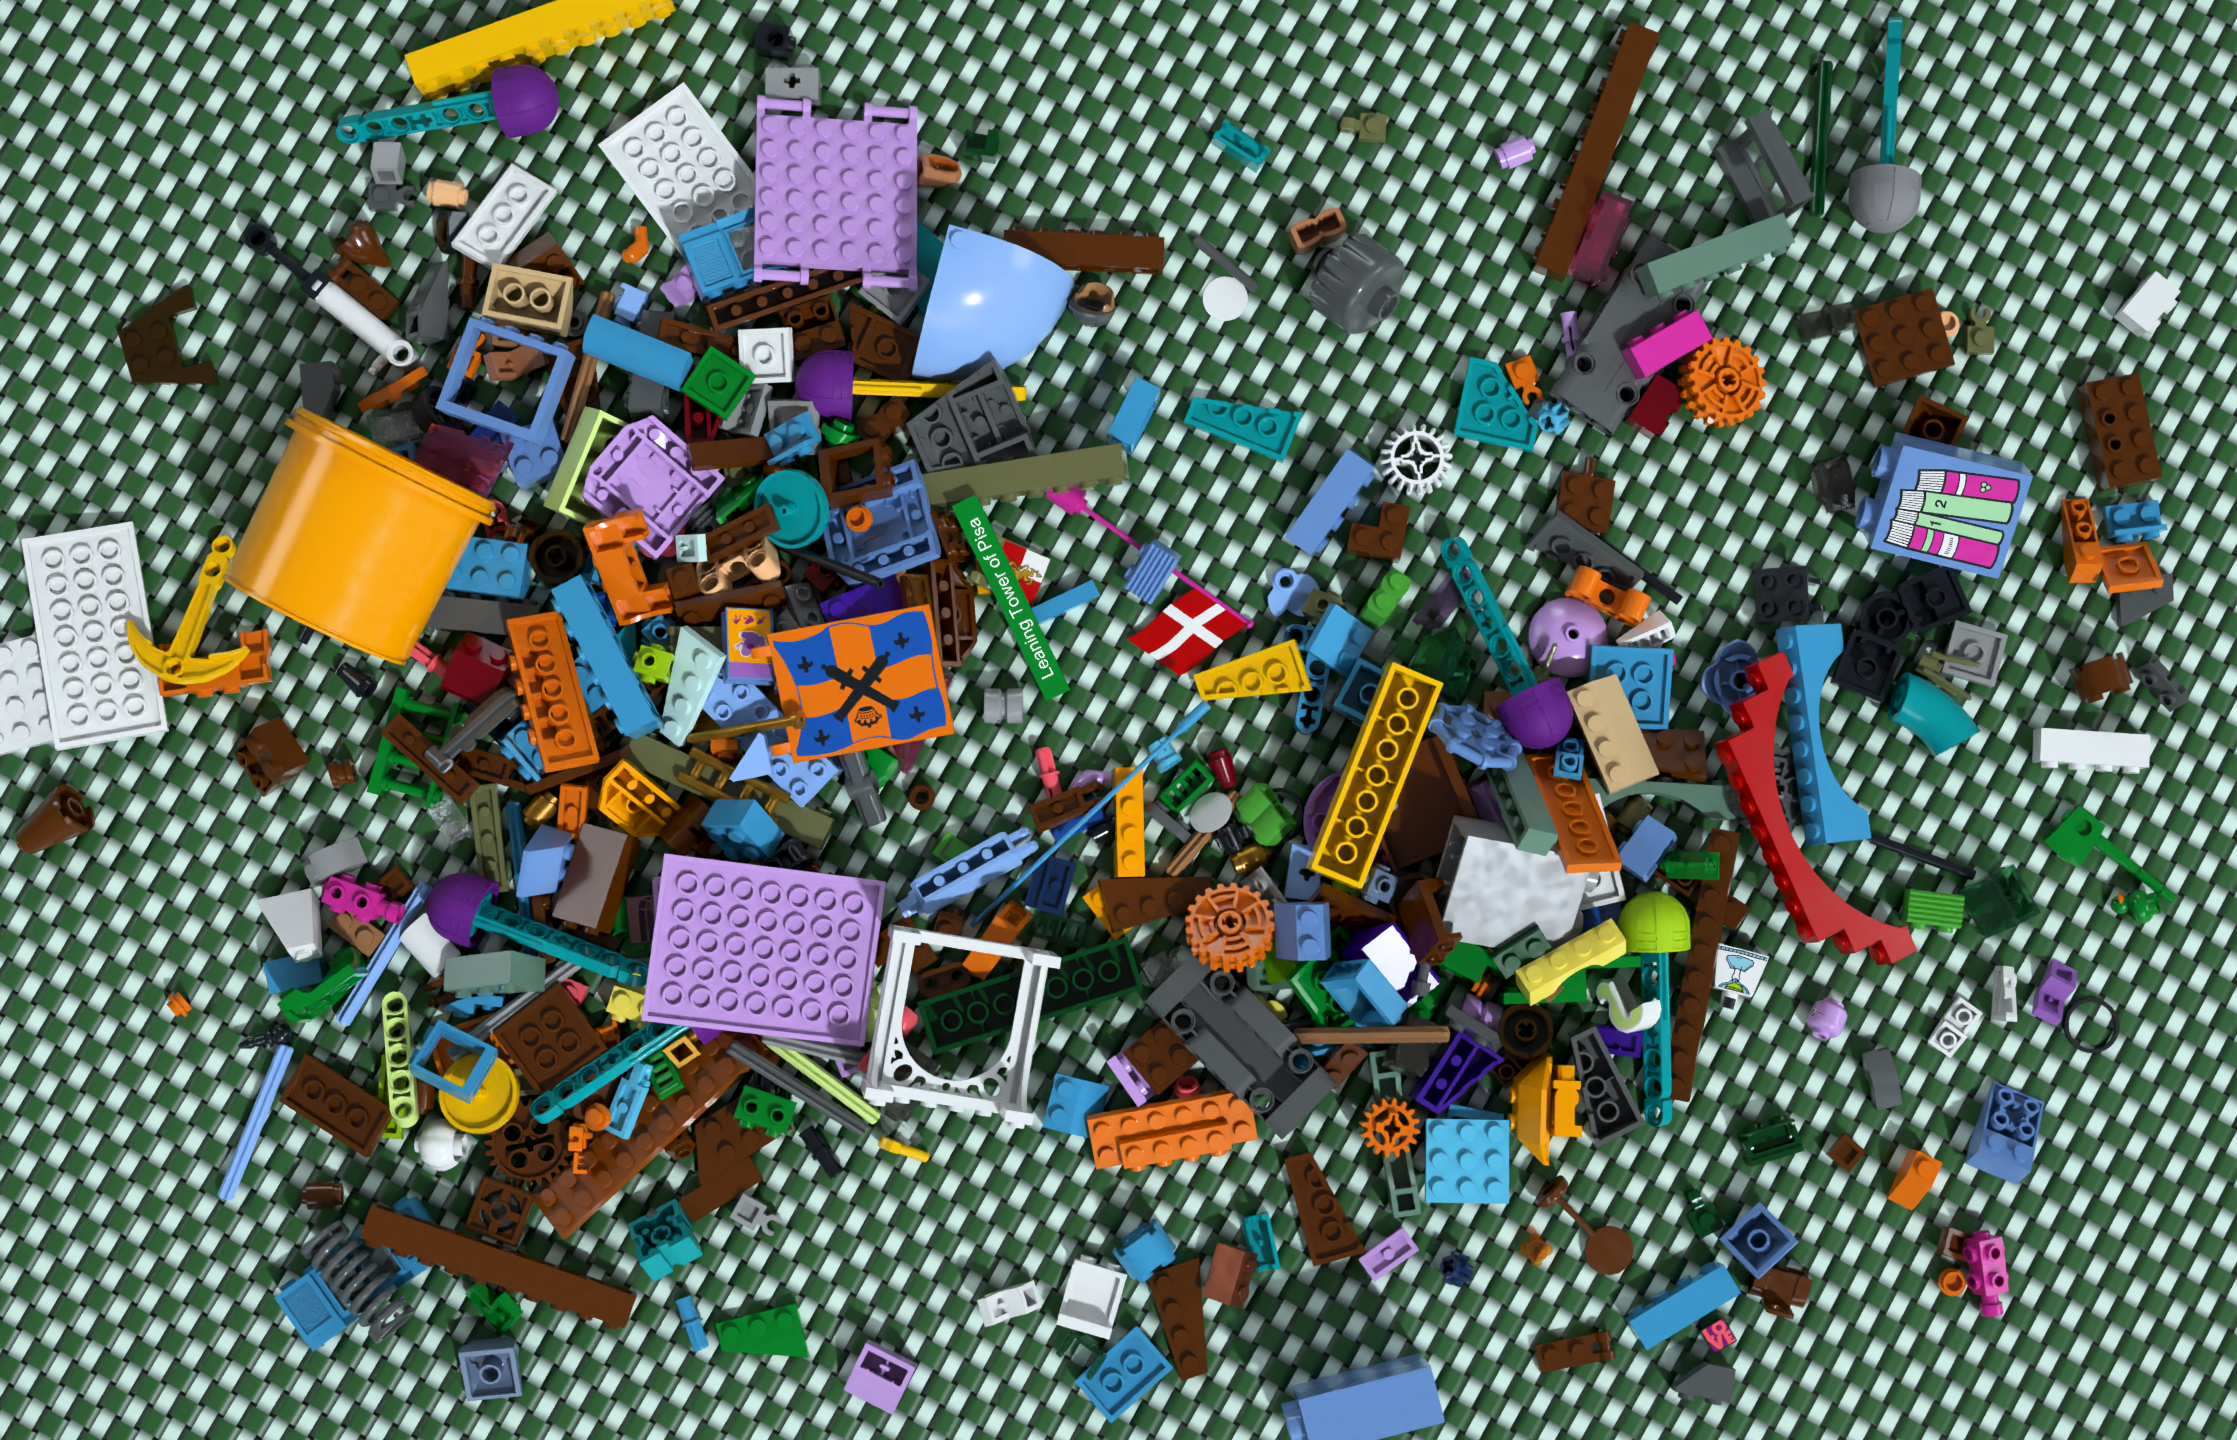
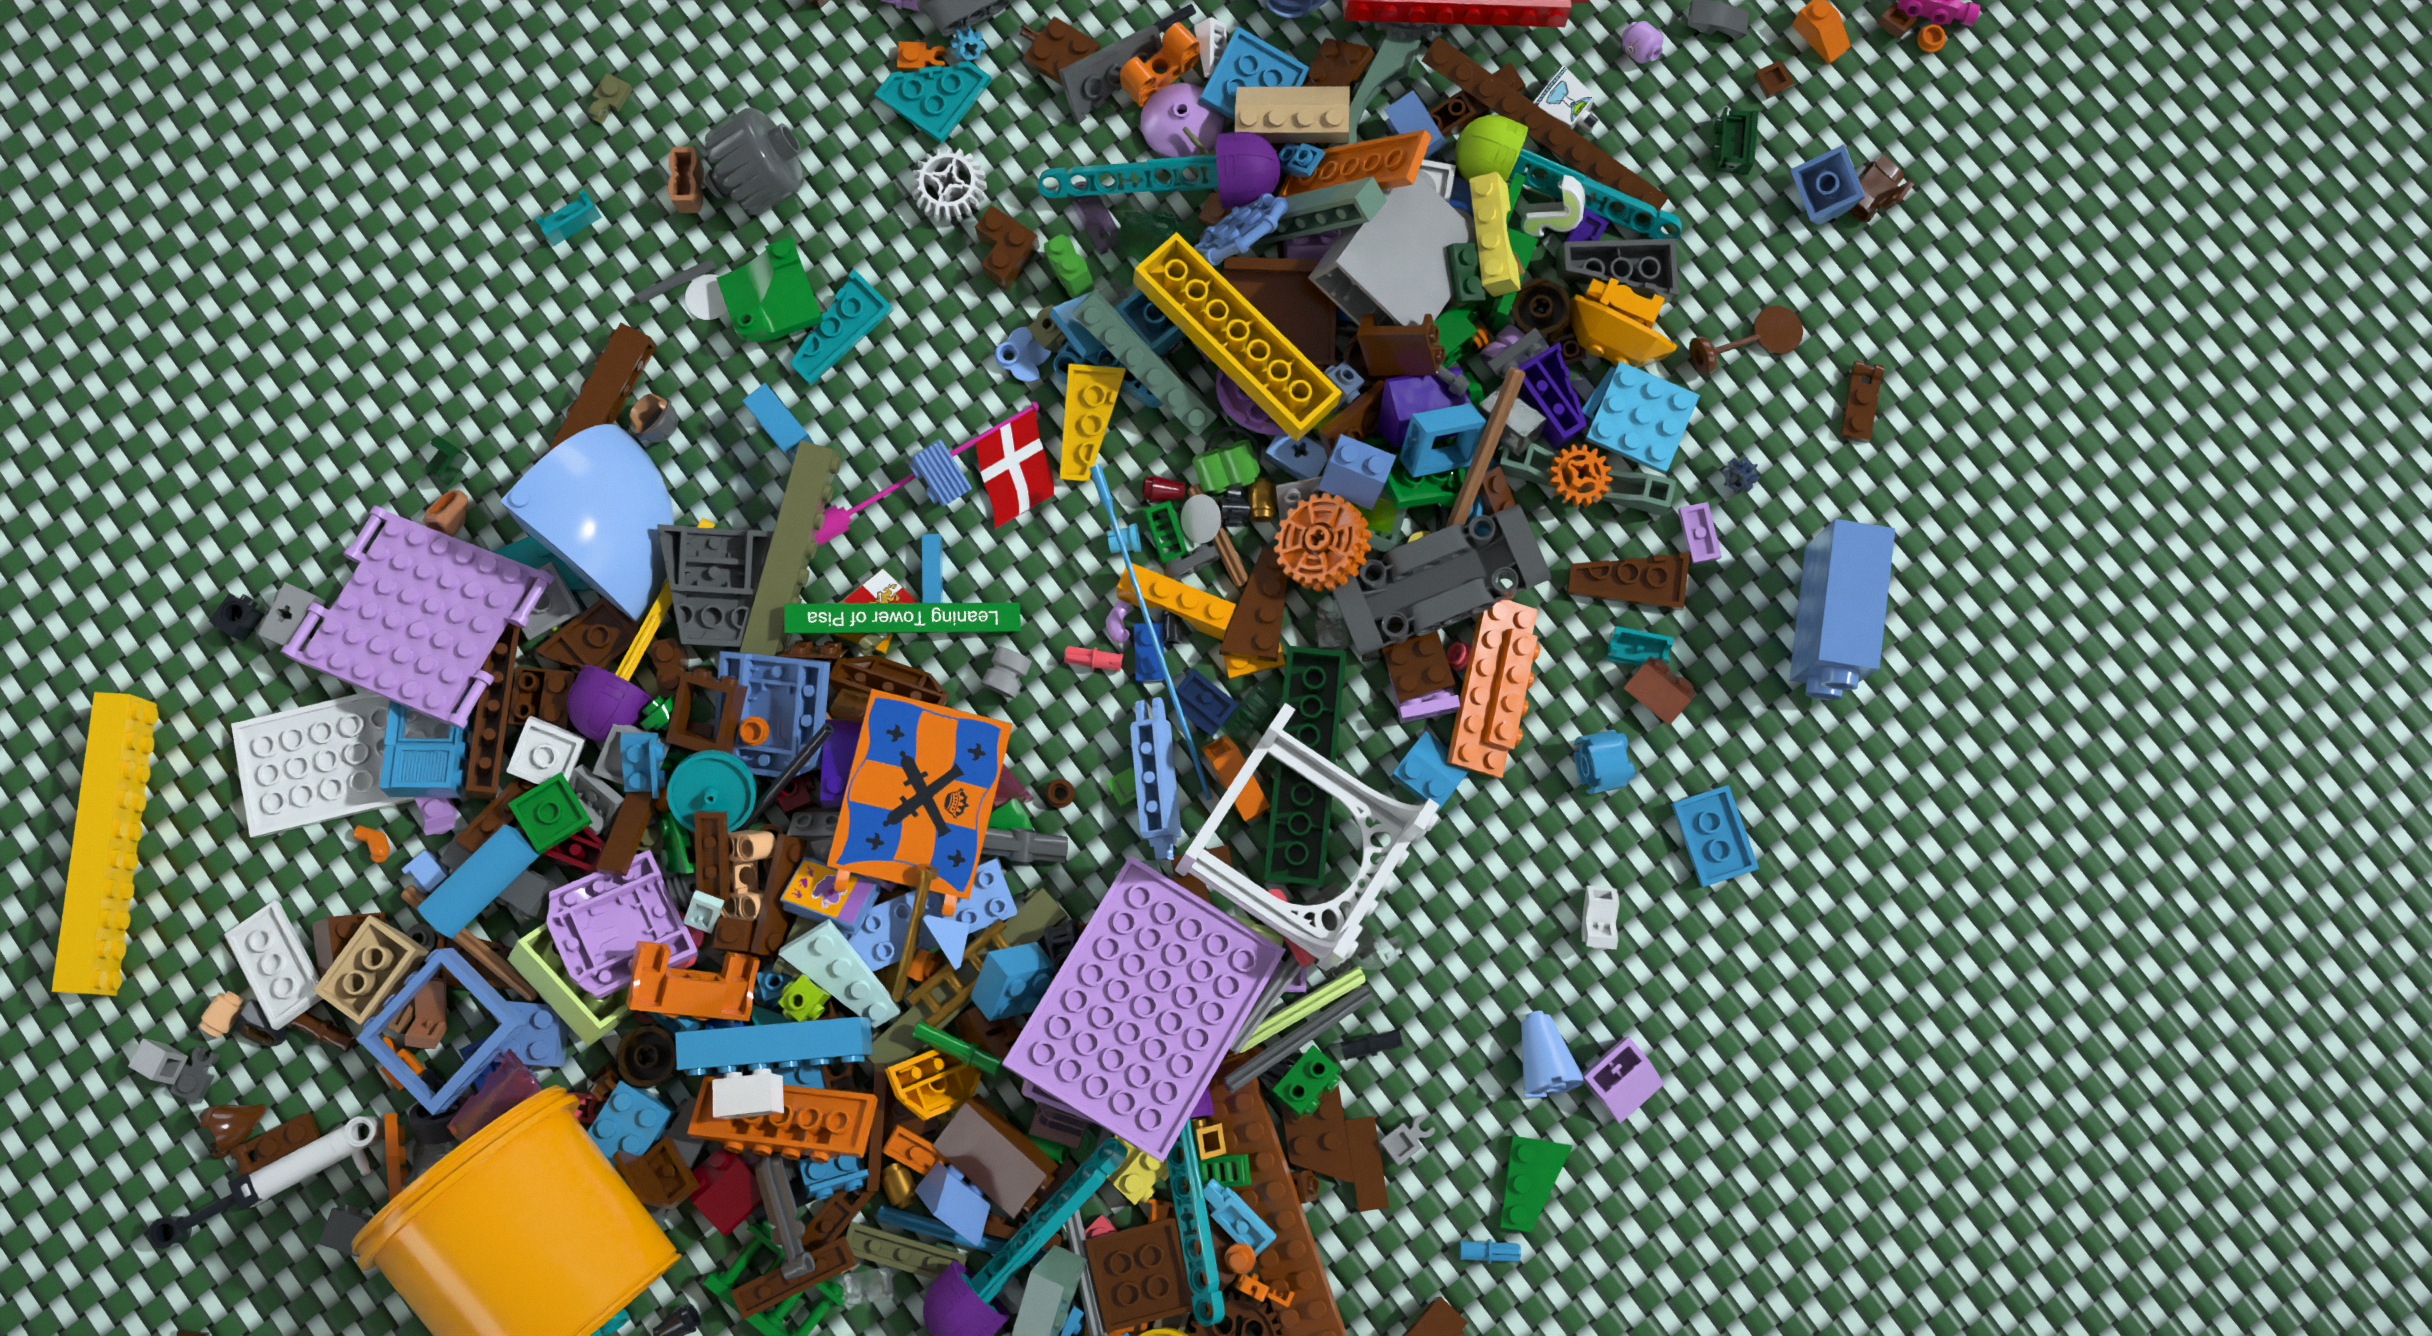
camera: 65 degrees left, 5 degrees down
piece [336,64,559,144] -> none
dark grey slope [406,261,450,345] -> none
coral axle [410,641,449,679] -> none
teal brick [627,1198,703,1282] -> none
yellow bar [877,1135,929,1163] -> none
reddish brown plate [918,962,972,998] -> none
reddish brown bracket [933,906,966,949] -> none
reddish brown hinge [1029,781,1109,833] -> none
white panel [1056,1254,1128,1340] -> none
clear green piece [1056,1331,1107,1380] -> none
reddish brown wing [1148,1257,1208,1381] -> none
medium blue wedge [1285,448,1377,556] -> none
clear orange plate [1519,1233,1553,1267] -> none
olive brick [1615,796,1653,838] -> none
dark azure brick [1625,1261,1741,1350] -> none
green hinge [1660,851,1720,880] -> none
dark grey slope [1671,1361,1736,1406] -> none
dark green plate [1684,1187,1725,1239] -> none
tile [1698,1316,1737,1354] -> none
none -> reddish brown bracket [613,1137,700,1210]
none -> white brick [712,1068,784,1120]
none -> green slope [716,237,824,342]
none -> green pin [912,1020,1002,1077]
none -> sand green arch [1072,289,1218,436]
none -> light blue cone [1521,1011,1584,1098]

